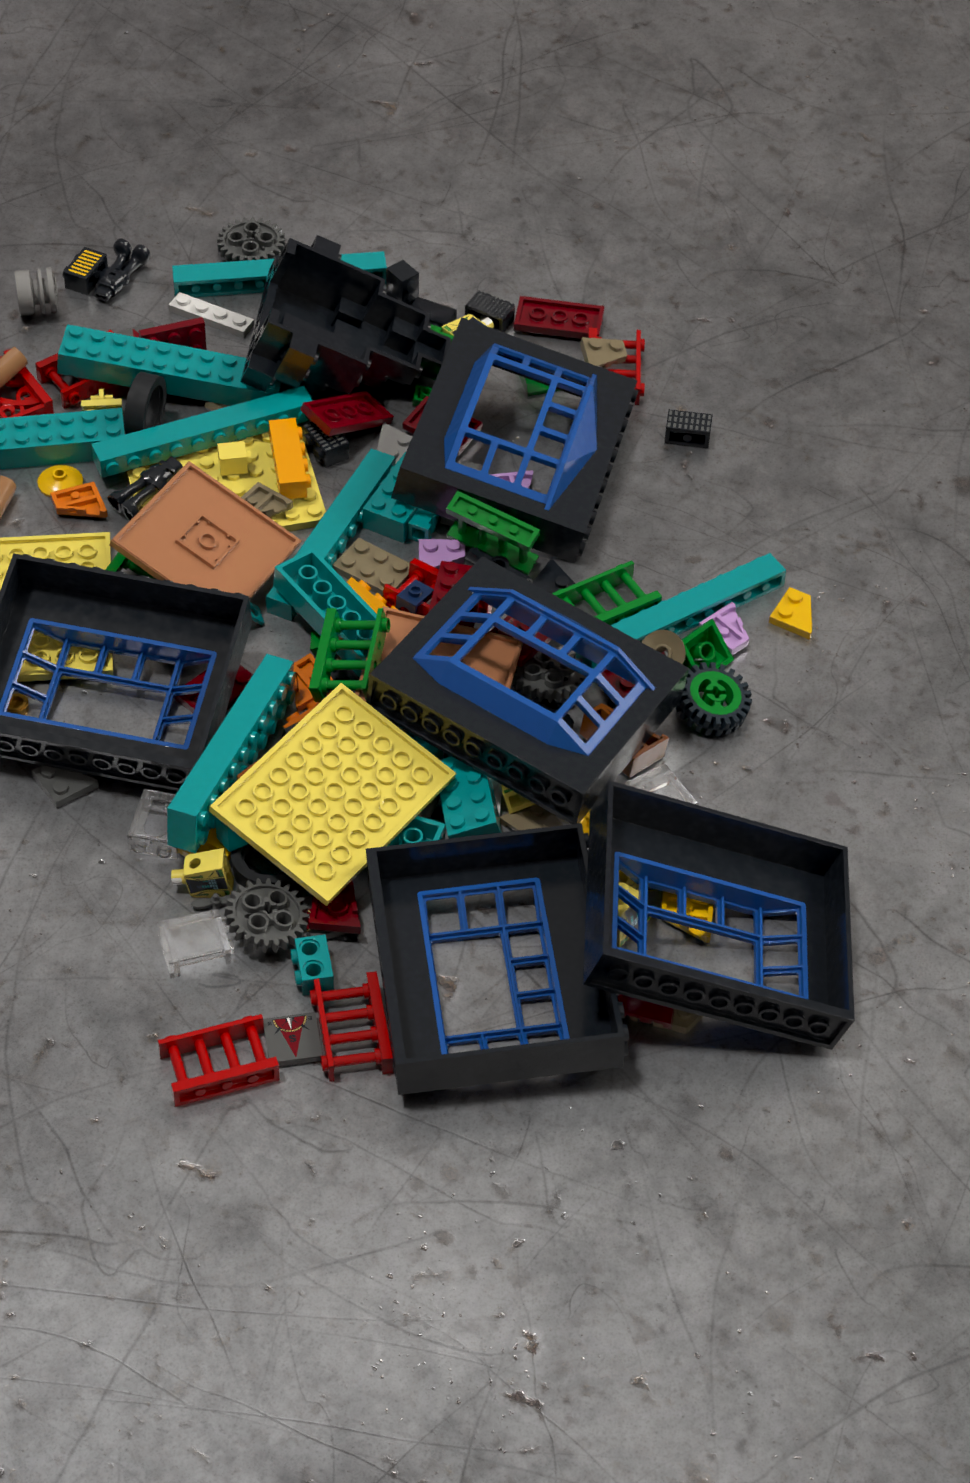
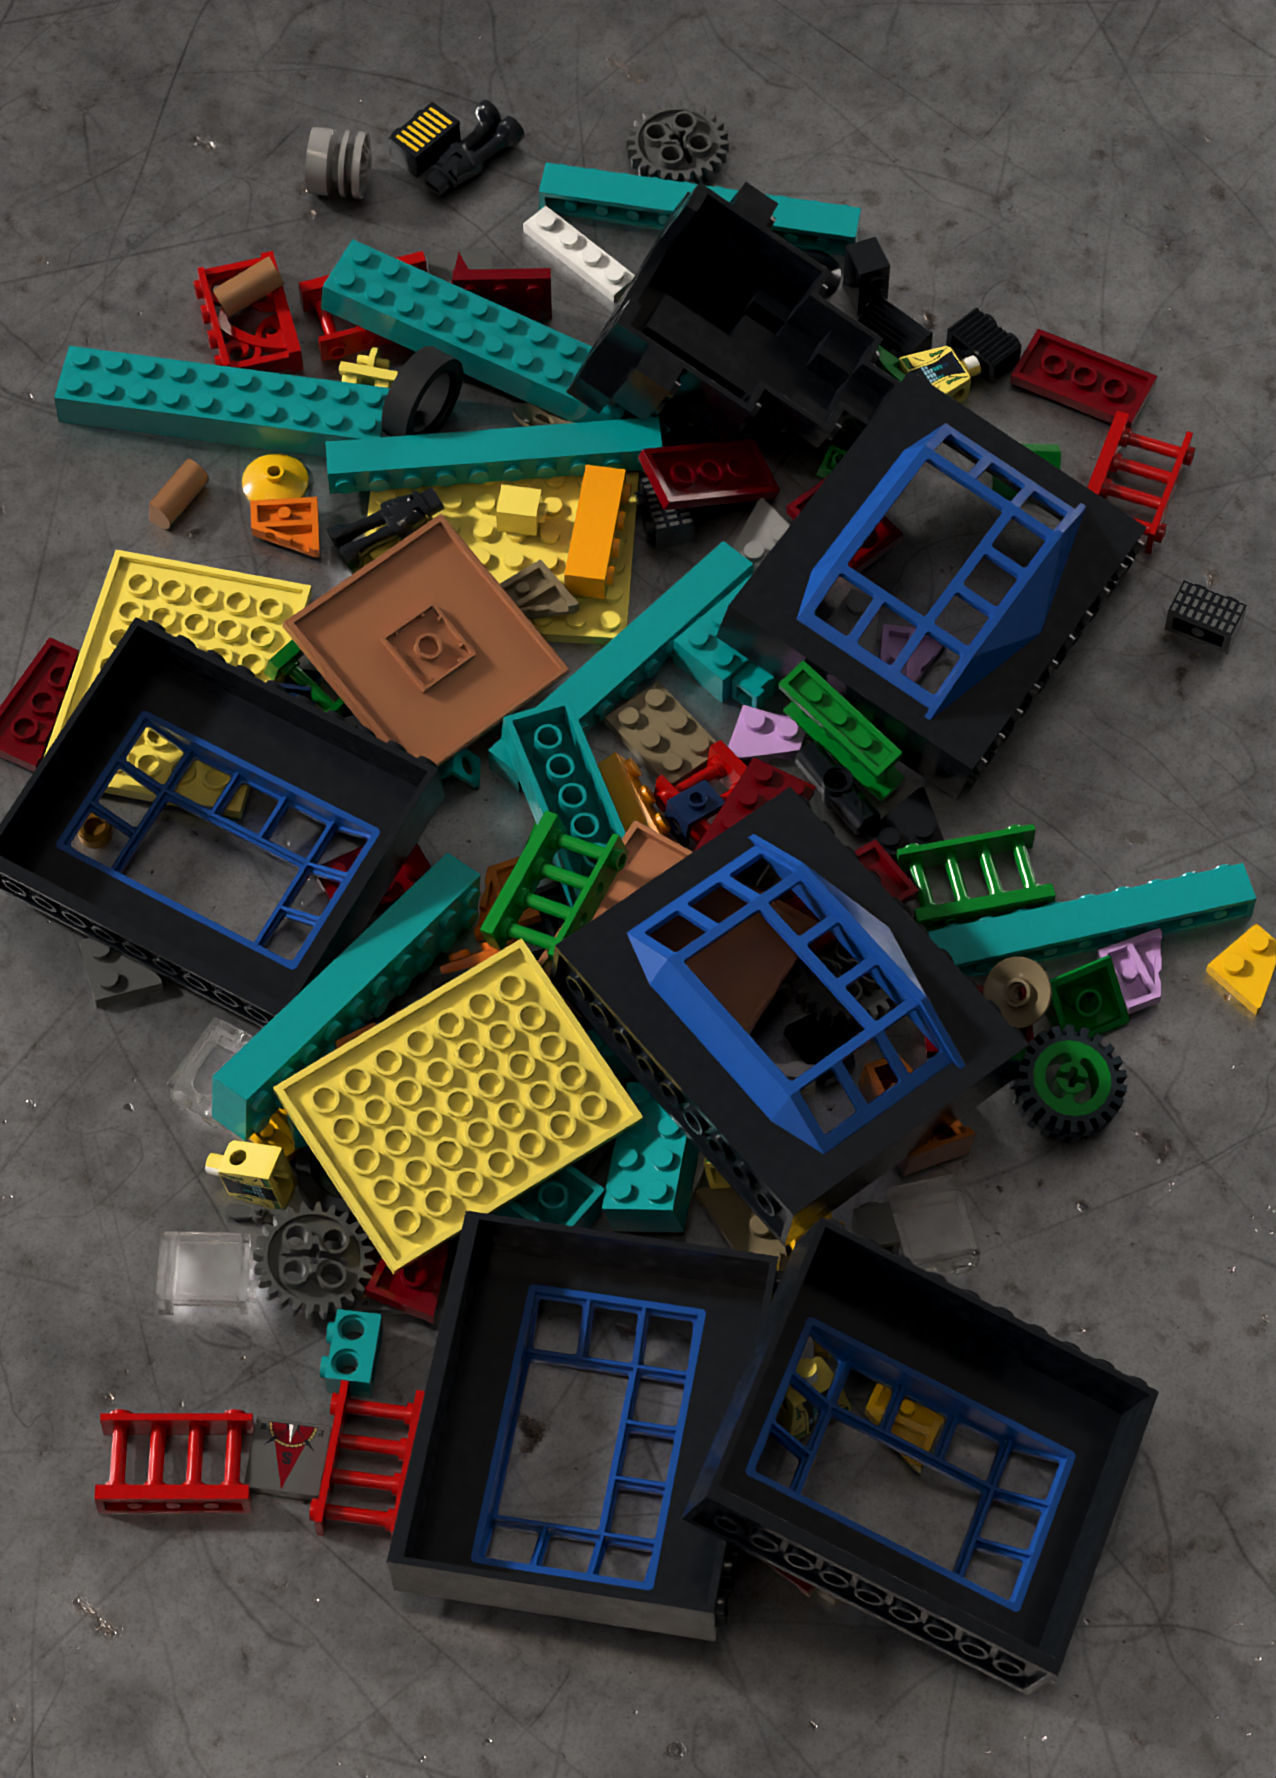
camera: 20 degrees right, 10 degrees up
dark tan wing [580,337,627,369] -> none

